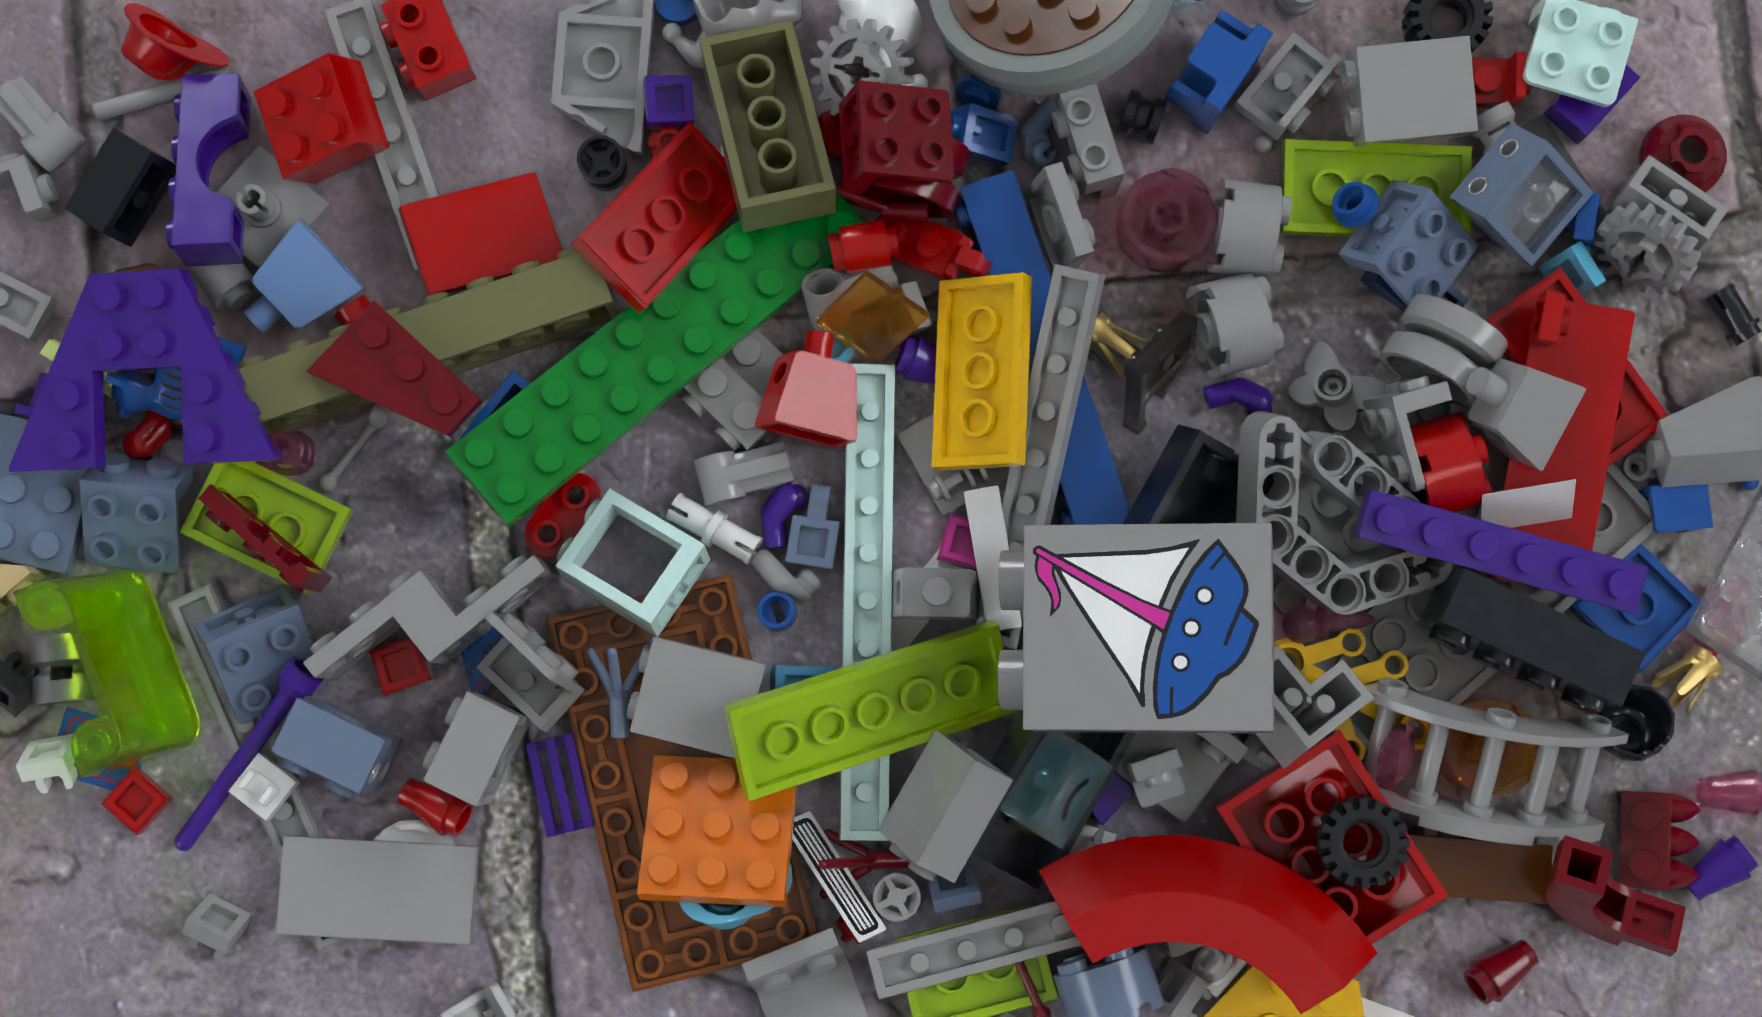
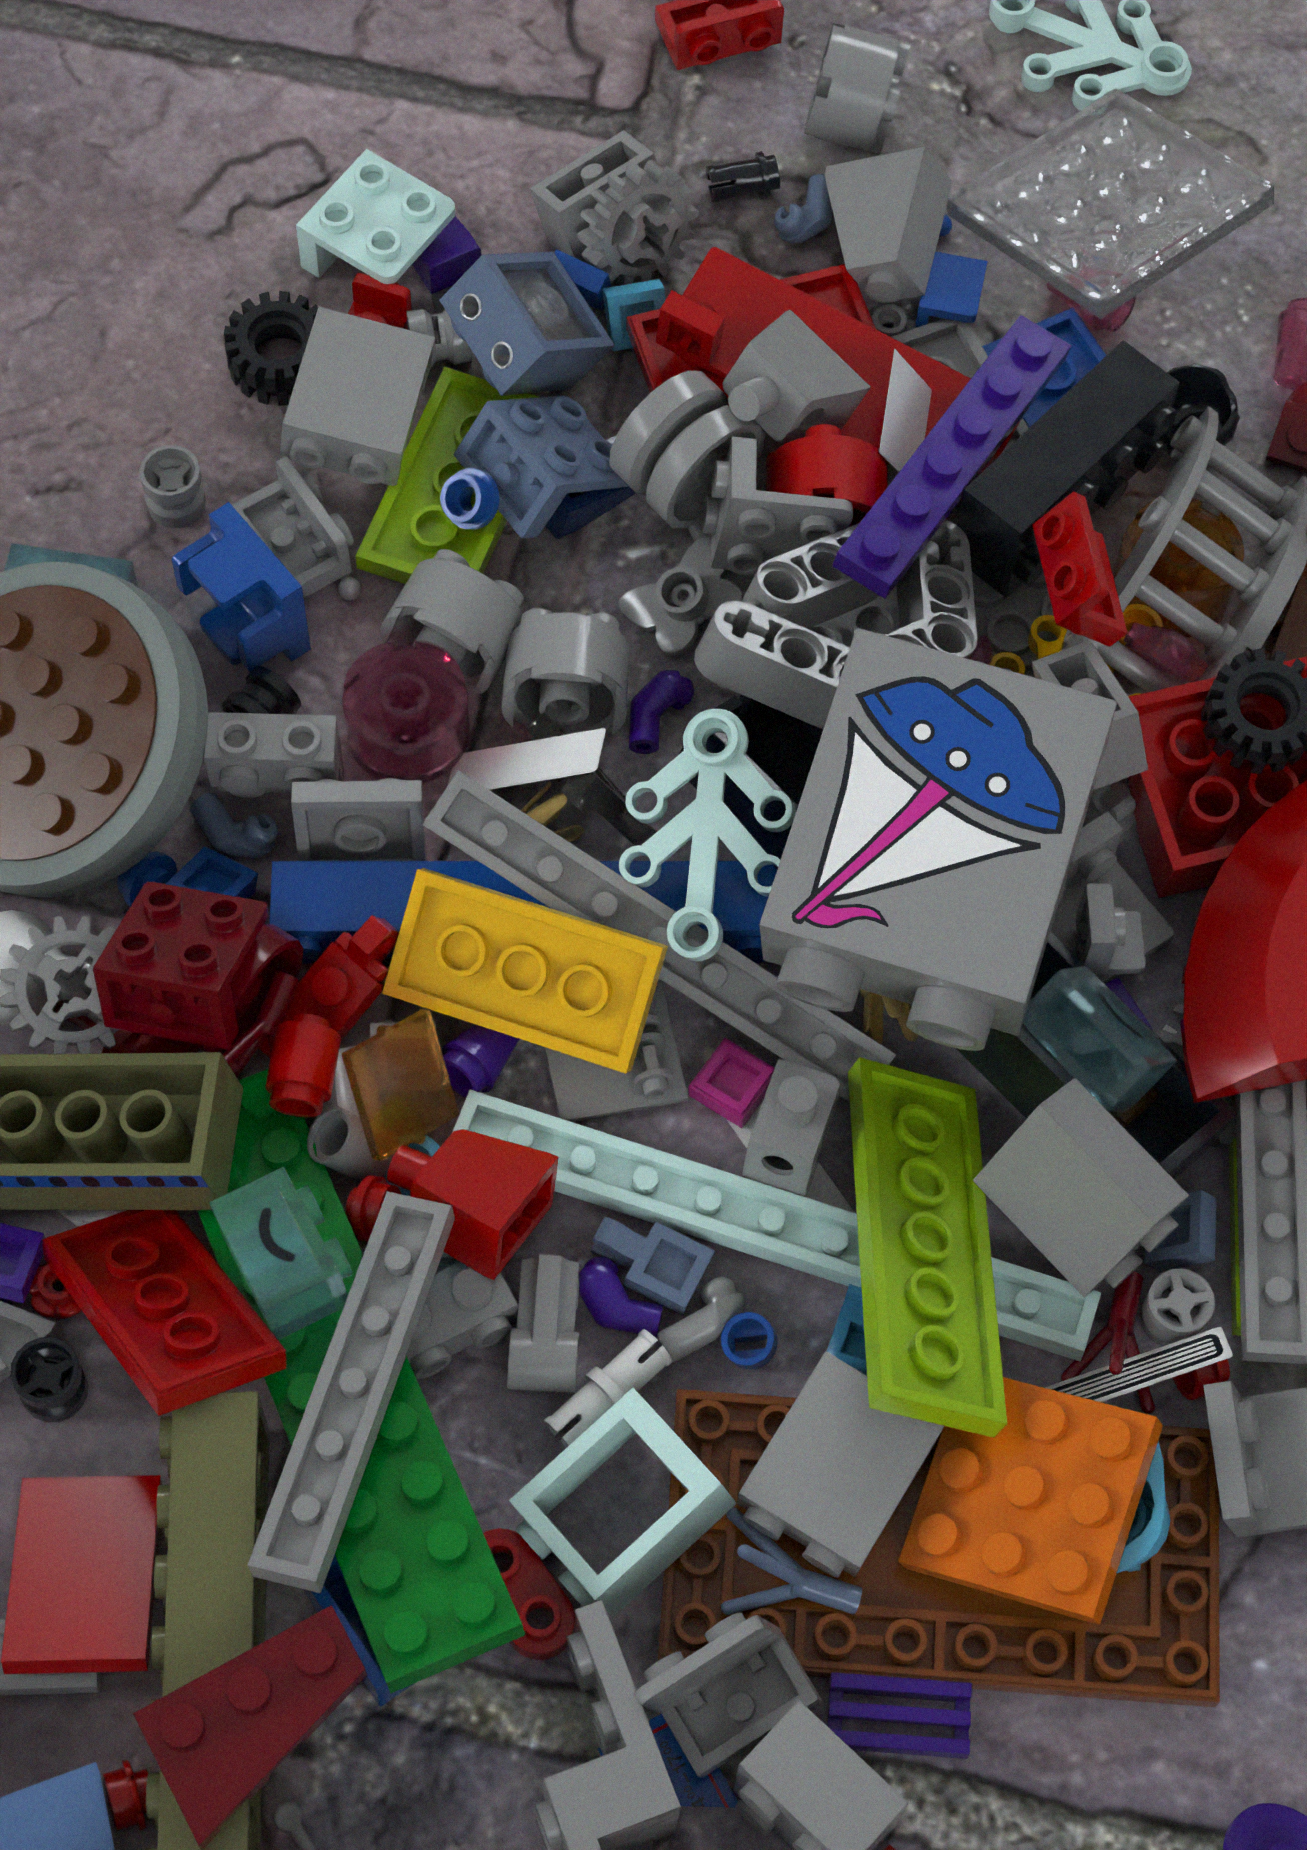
camera: 70 degrees left, 20 degrees down
white sticker [964,485,1022,630] -> none
dark red piece [1639,114,1727,193] -> none
pearl gold piece [1650,645,1723,713] -> none
none -> clear light blue brick [209,1167,353,1340]
none -> light grey plate [247,1191,455,1593]
none -> red plate [345,1175,402,1242]
none -> white sticker [448,728,606,790]
none -> light aqua plant [619,709,796,961]
none -> sand blue arm [774,174,833,244]
none -> red bracket [1032,492,1128,647]

